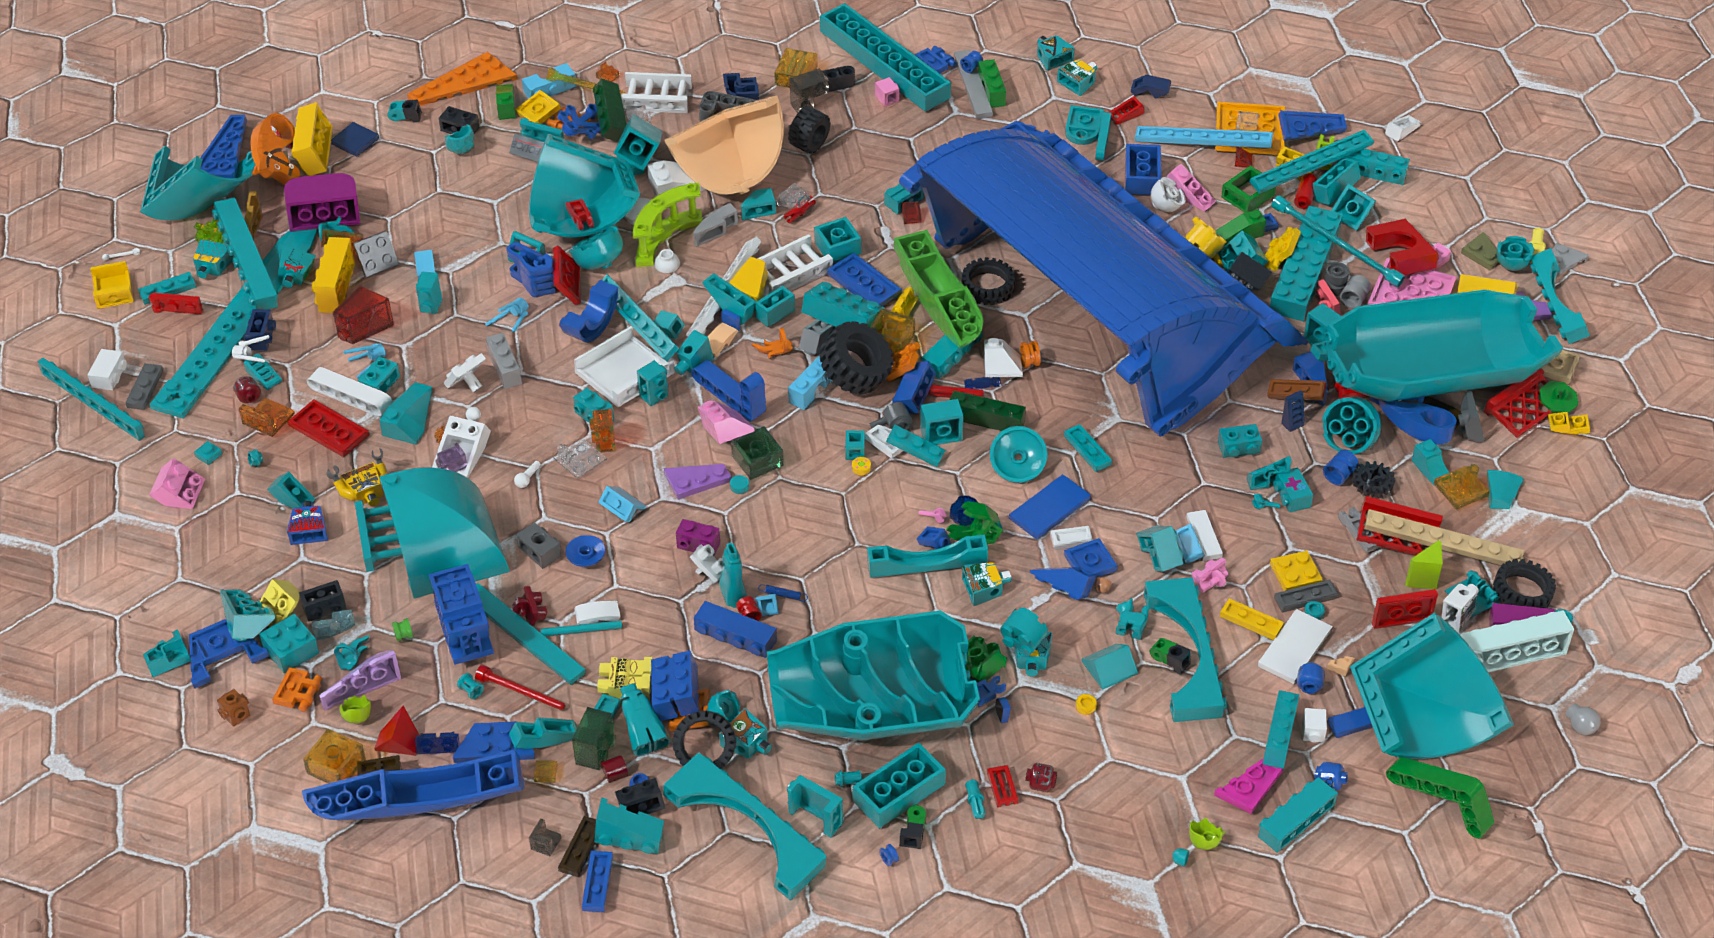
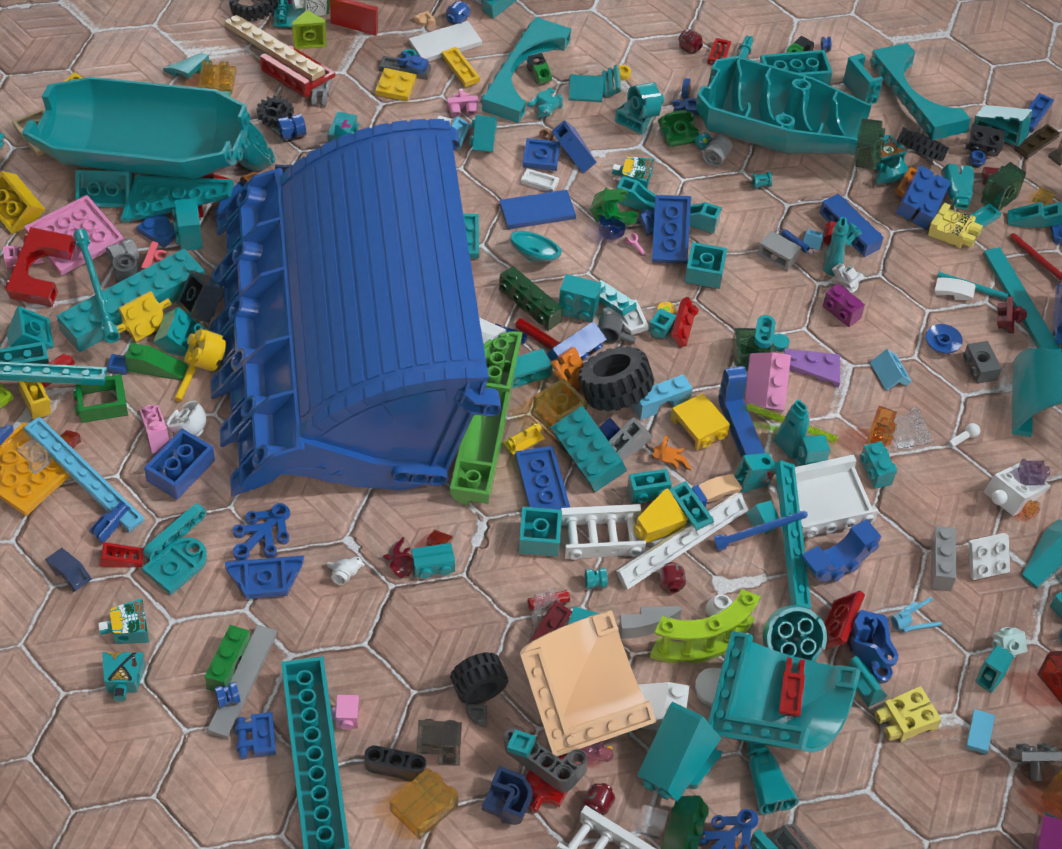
camera: 155 degrees left, 5 degrees up
none -> blue arm [89,500,131,543]
none -> blue plate [397,52,429,75]
none -> teal plate [507,729,536,758]
none -> dark red tile [526,600,572,645]
none -> dark red head [583,783,615,816]
none -> teal wheel [585,568,608,589]
none -> teal tile [602,64,622,98]
none -> blue plate [652,195,691,264]
none -> dark red head [659,562,686,594]
none -> yellow panel [670,393,730,450]
none -> red plate [671,297,699,348]
none -> teal brick [685,242,728,289]
none -> blue piece [714,510,808,551]
none -> clear neon green piece [746,402,838,443]
none -> teal plate [754,315,776,348]
none -> light grey brick [757,231,801,271]
none -> teal piece [773,400,810,459]
none -> teal bush [846,223,862,246]
none -> clear green brick [856,118,885,169]
none -> light yellow hips [874,686,942,742]
none -> light aqua brick [992,627,1028,658]

